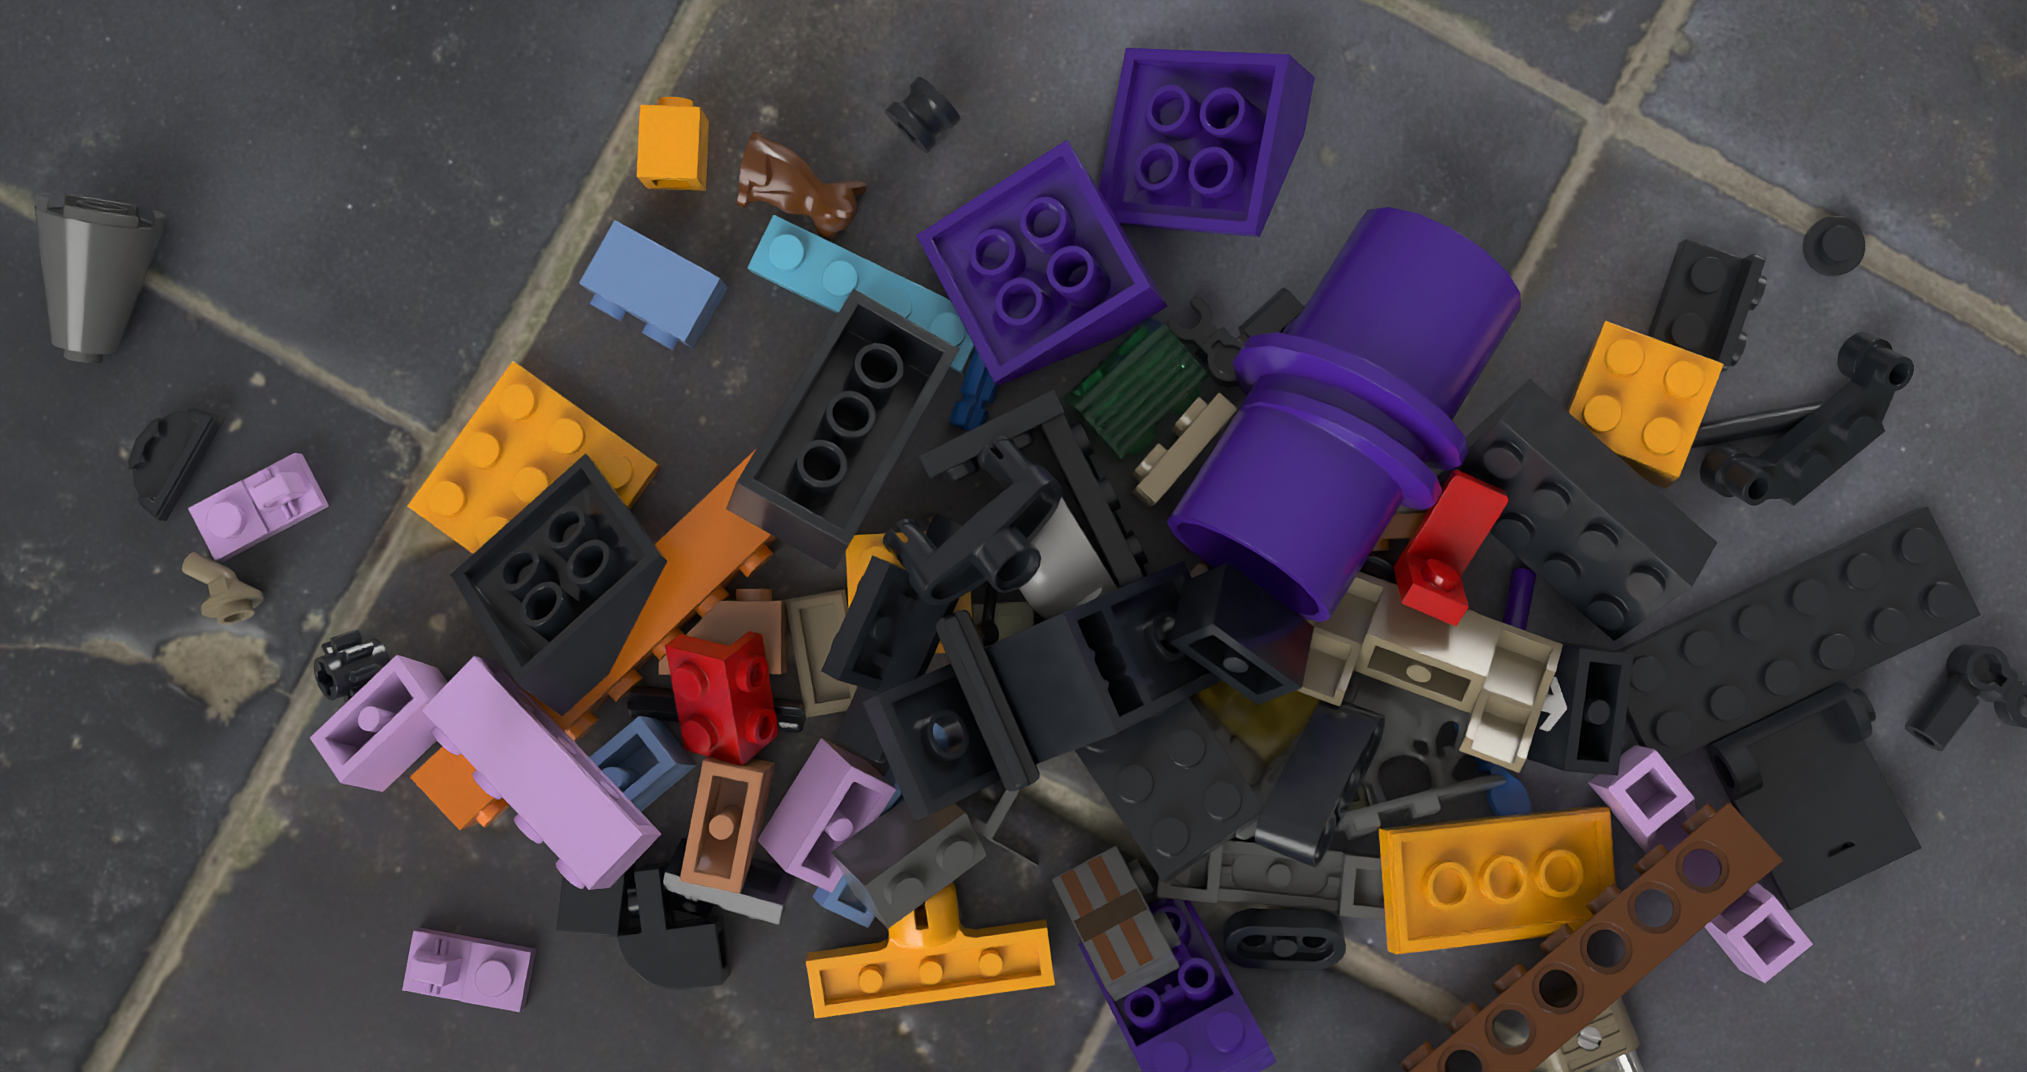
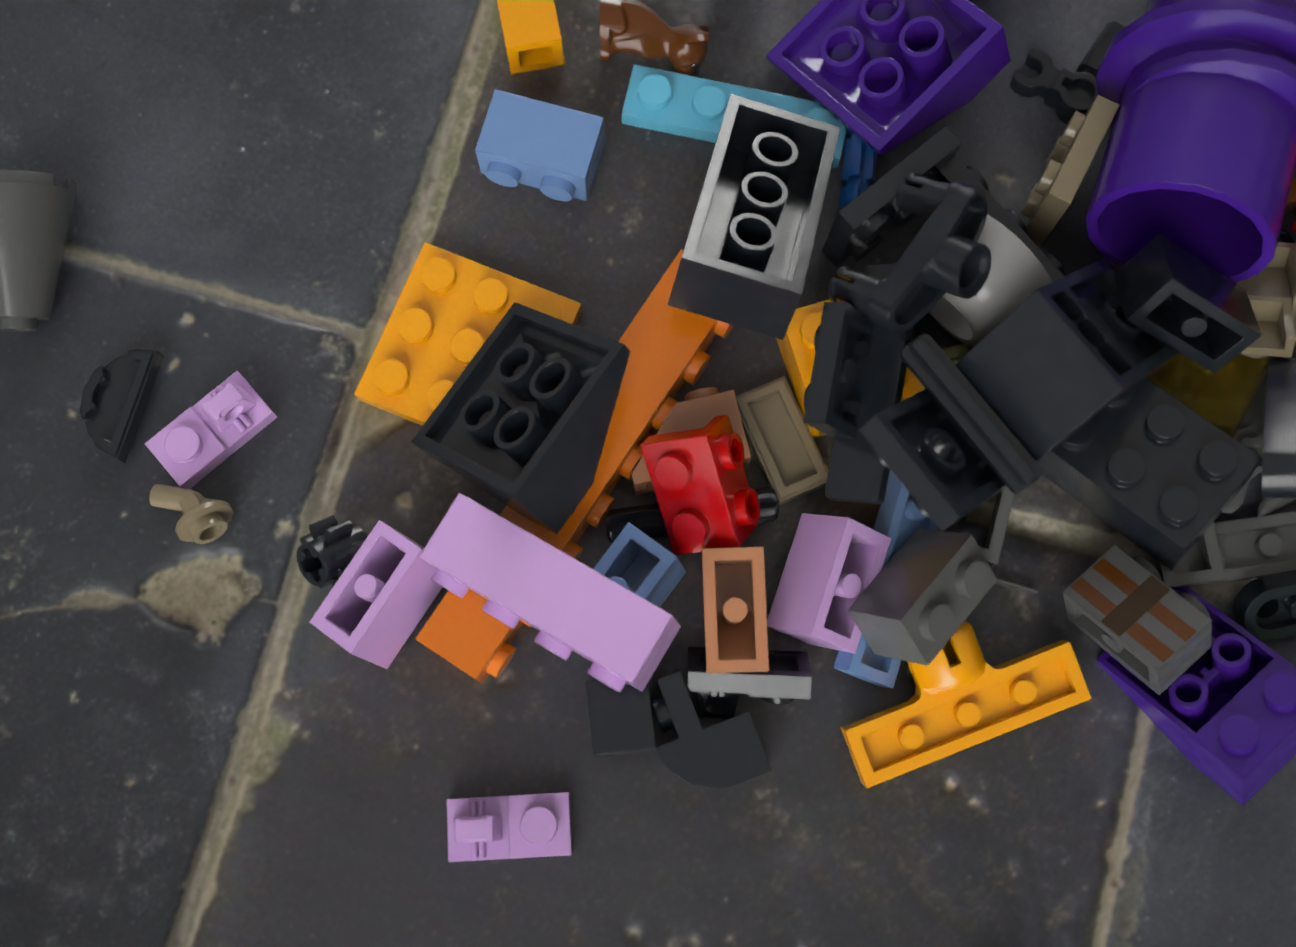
camera: 15 degrees left, 10 degrees down
clear green brick [1063,318,1209,459] -> none

